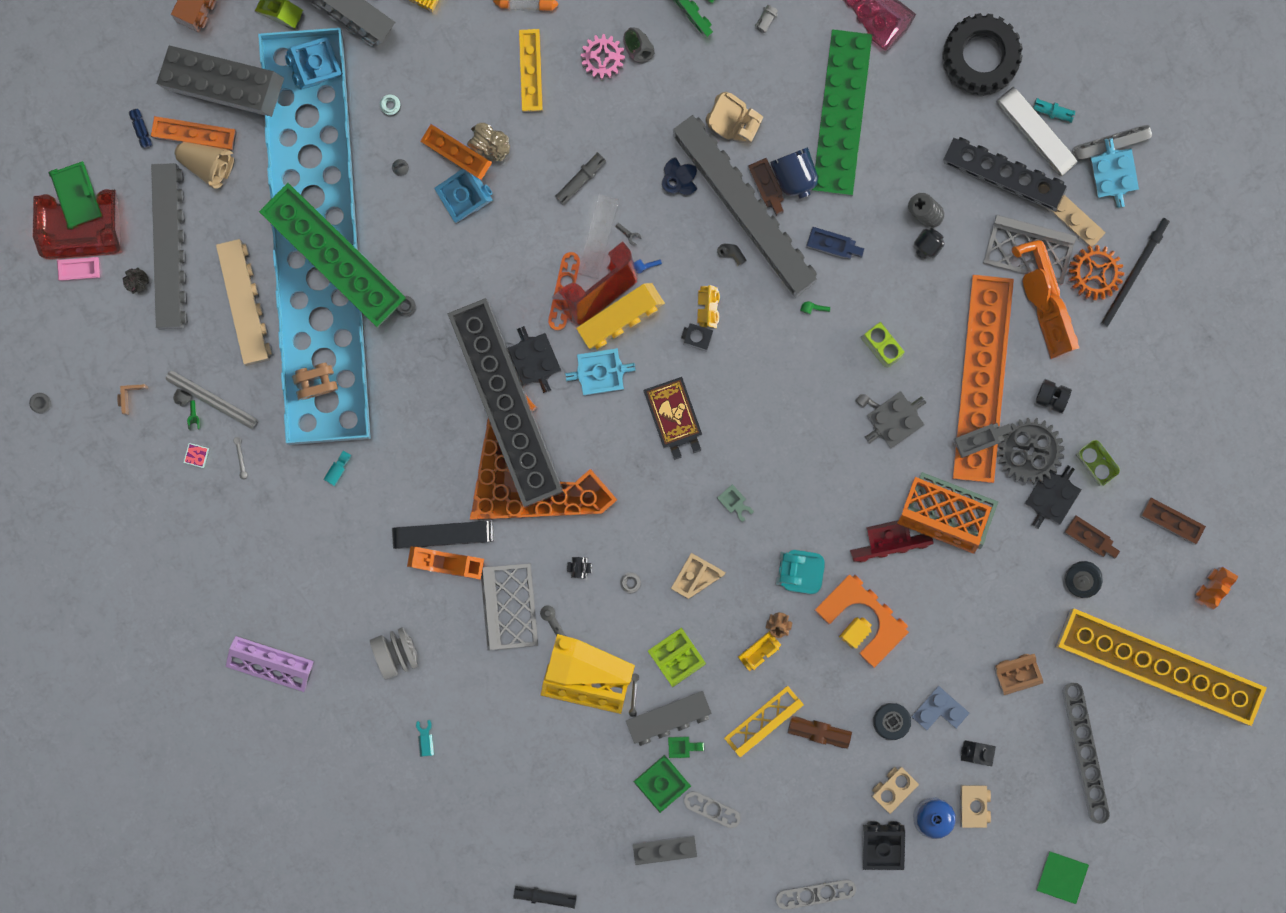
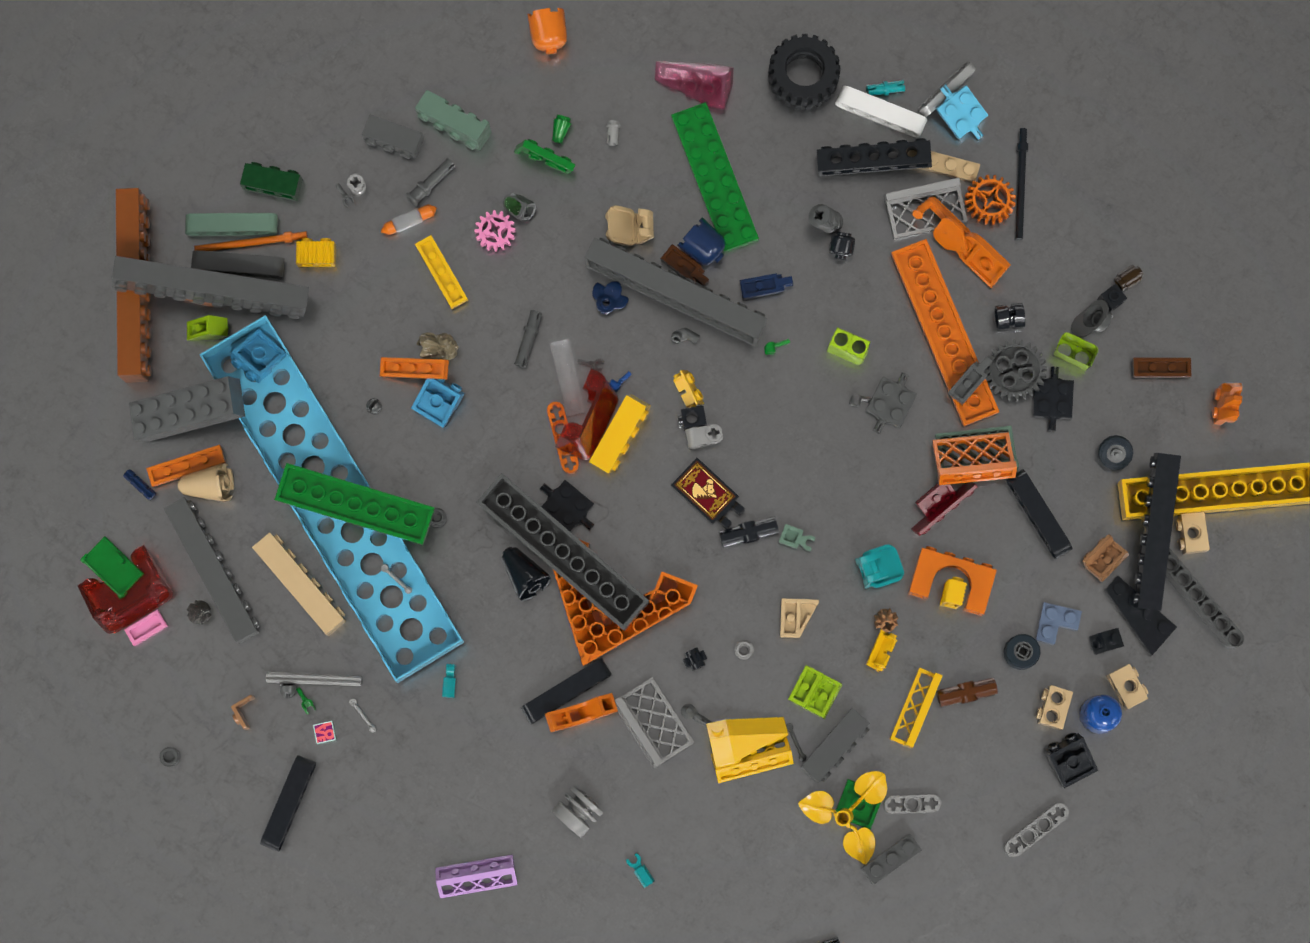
camera: 25 degrees left, 5 degrees down
medium nougat brick [292,363,338,400] -> none
light aqua plate [380,94,400,115] -> none
medium azure plate [565,348,636,396] -> none
green plate [668,737,704,758] -> none
green tile [1036,851,1089,904] -> none
reddish brown hinge [1064,515,1120,559] -> none
none -> black beam [260,755,316,852]
none -> light grey hinge [381,564,412,594]
none -> black cone [501,547,551,601]
none -> light grey piece [685,424,723,449]
none -> black piece [719,517,779,548]
none -> yellow plant [798,771,887,864]
none -> black beam [1006,469,1073,559]
none -> dark grey piece [1071,300,1113,338]
none -> black brick [1097,284,1127,312]
none -> black wing [1104,576,1177,656]
none -> dark brown brick [1114,265,1143,291]
none -> black brick [1132,453,1181,611]
none -> tan brick [1175,512,1210,555]

